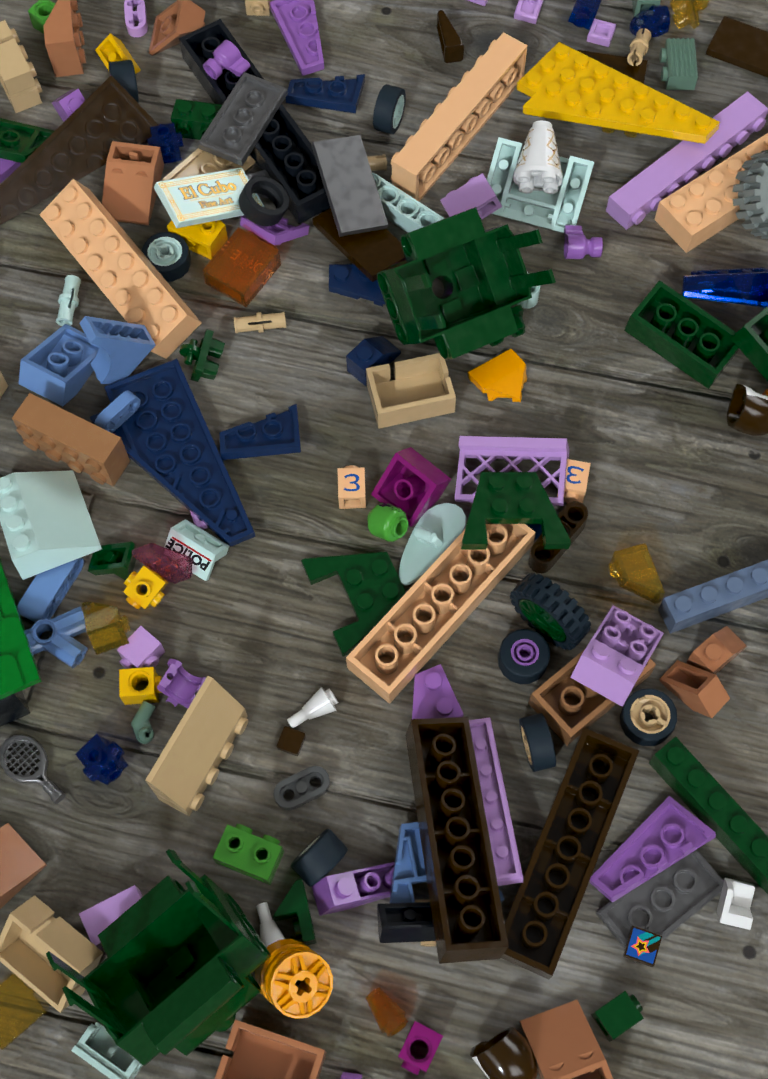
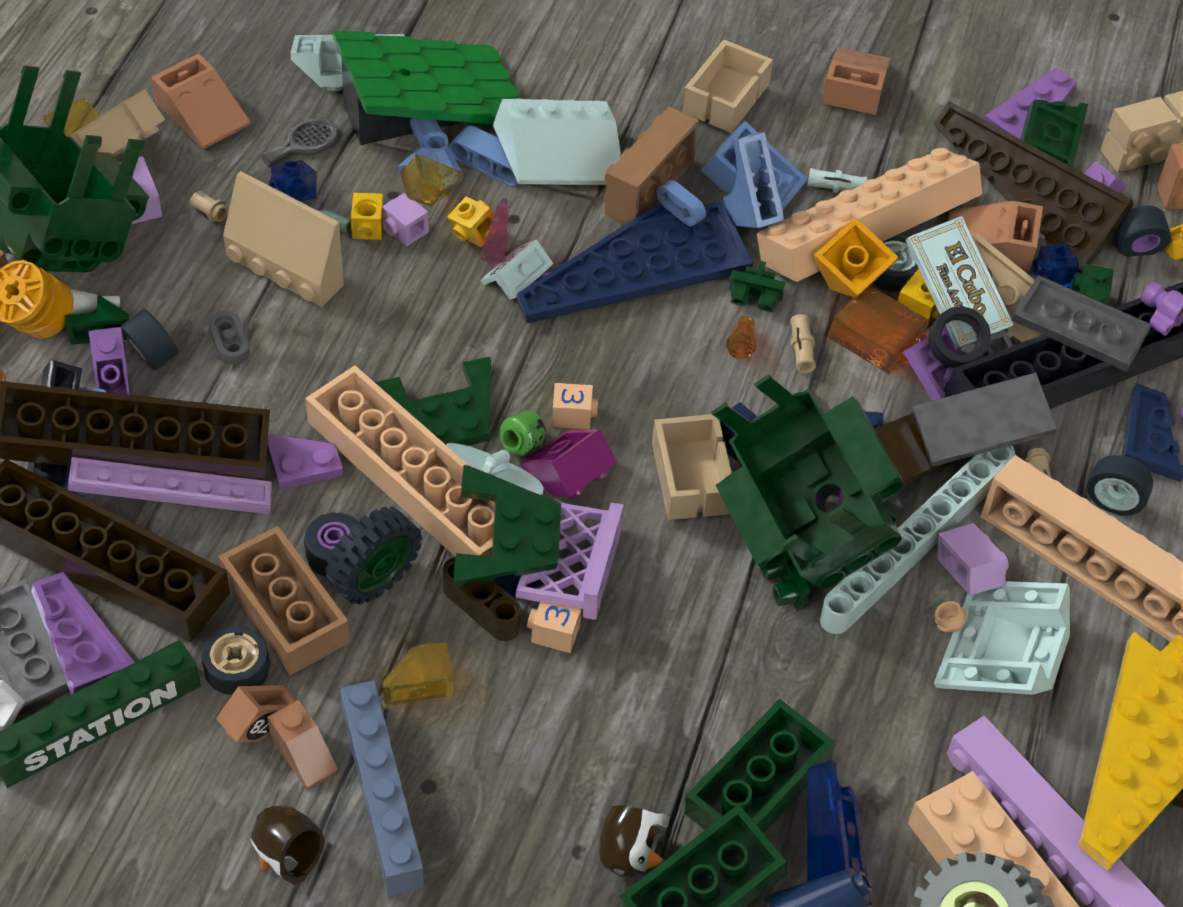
camera: 90 degrees right, 15 degrees down
dark green slope [88,542,137,580] -> none
medium lavender piece [157,659,206,709] -> none
bright green brick [213,824,284,885] -> none
dark blue wing [219,404,301,460] -> none
dark brown piece [277,726,306,756] -> none
white cone [287,687,339,728] -> none
light orange slope [468,349,527,402] -> none
white cone [513,120,563,194] -> none
black wheel [519,713,556,772] -> none
medium lavender piece [564,225,603,259] -> none
lavender slope [570,605,664,707] -> none
none -> tan pin [190,191,228,222]
none -> clear orange cone [726,316,757,359]
none -> light orange slope [813,217,899,298]
none -> light nougat plate [935,601,968,632]

